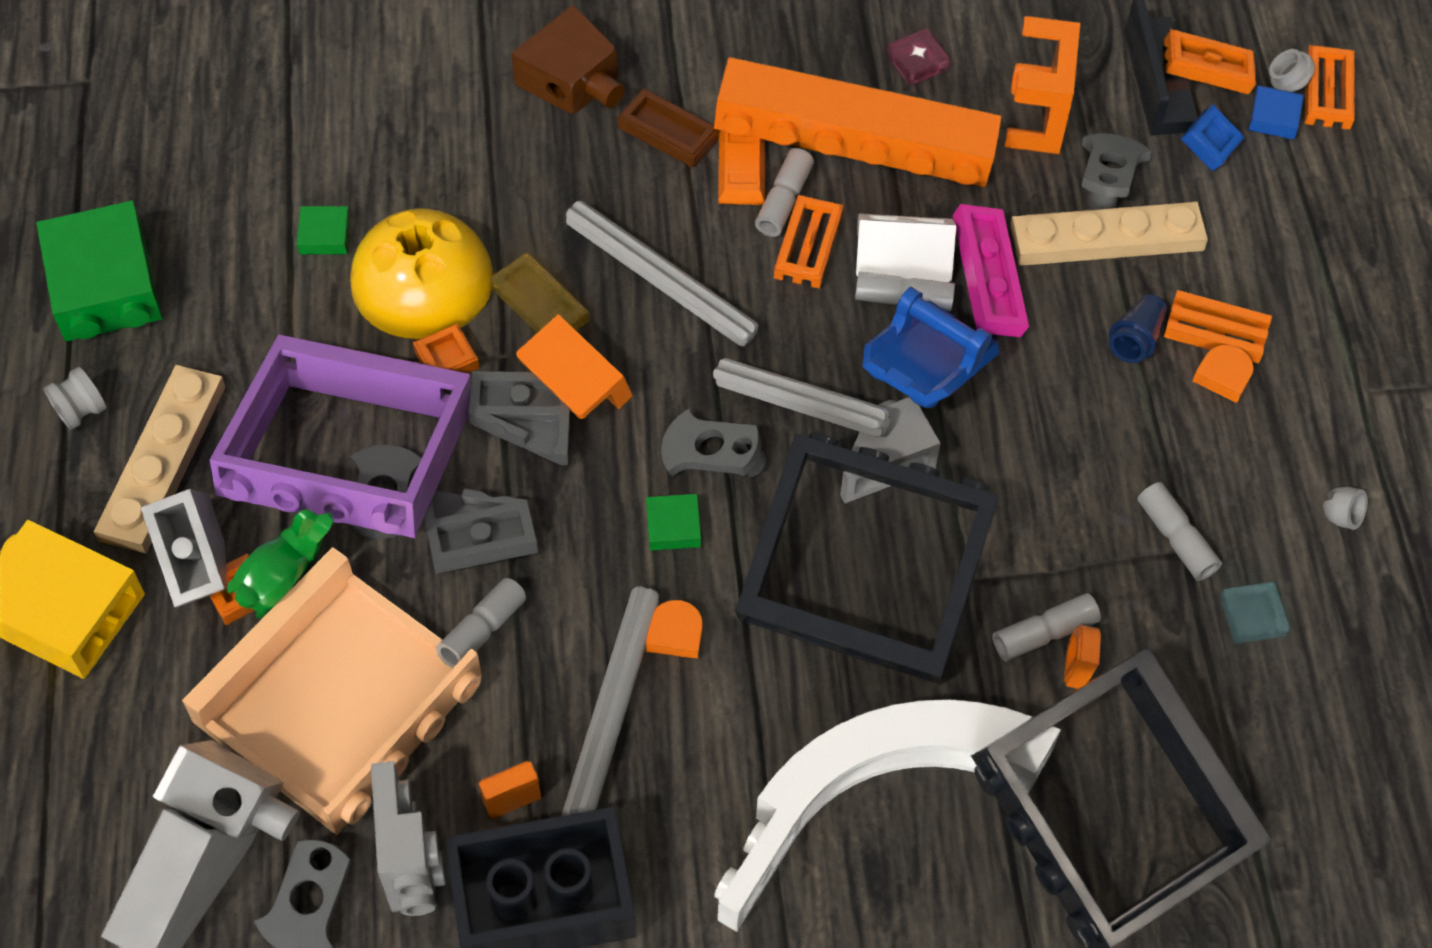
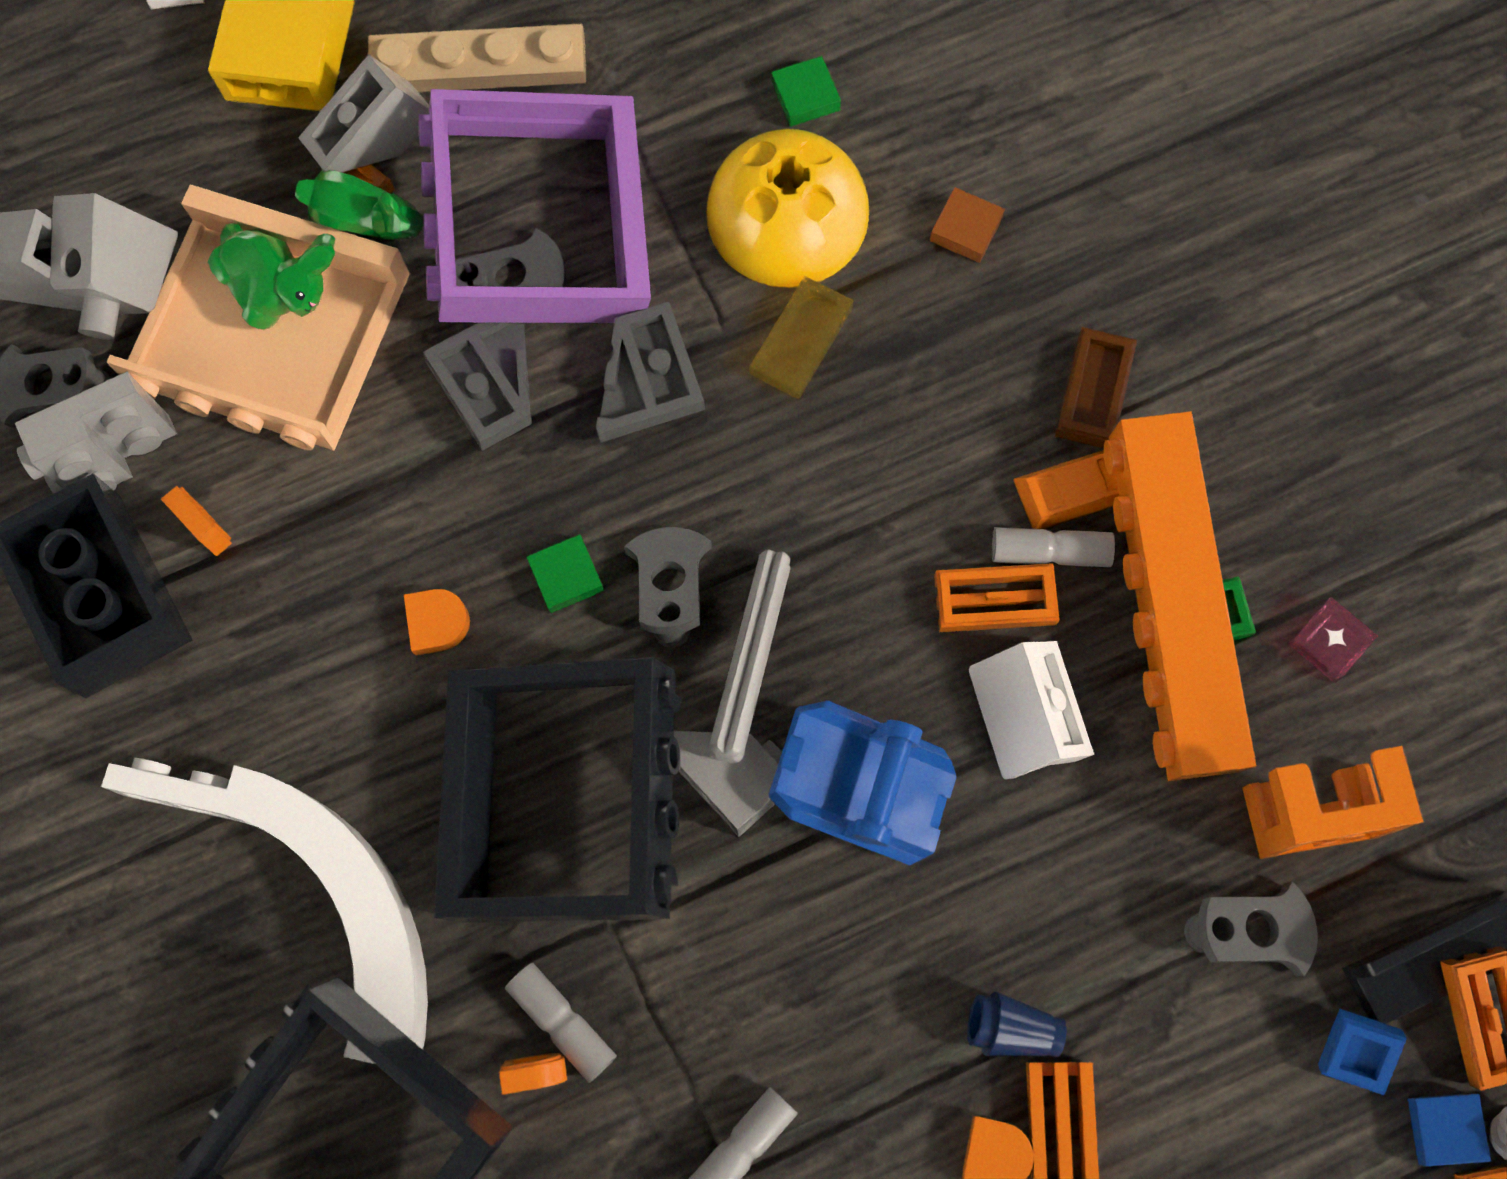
camera: 75 degrees right, 15 degrees up
orange tile [413,324,480,374] -> none
light grey piece [436,578,526,668] -> none
reddish brown torso [511,5,624,113] -> none
orange panel [516,314,633,419] -> none
light grey axle [561,586,659,816] -> none
light grey axle [566,201,758,347] -> none
light grey piece [855,271,955,312] -> none
dark pink plate [953,204,1029,337] -> none
tan plate [1010,202,1208,266] -> none
none -> green animal [207,223,336,330]
none -> dark orange tile [930,187,1005,263]

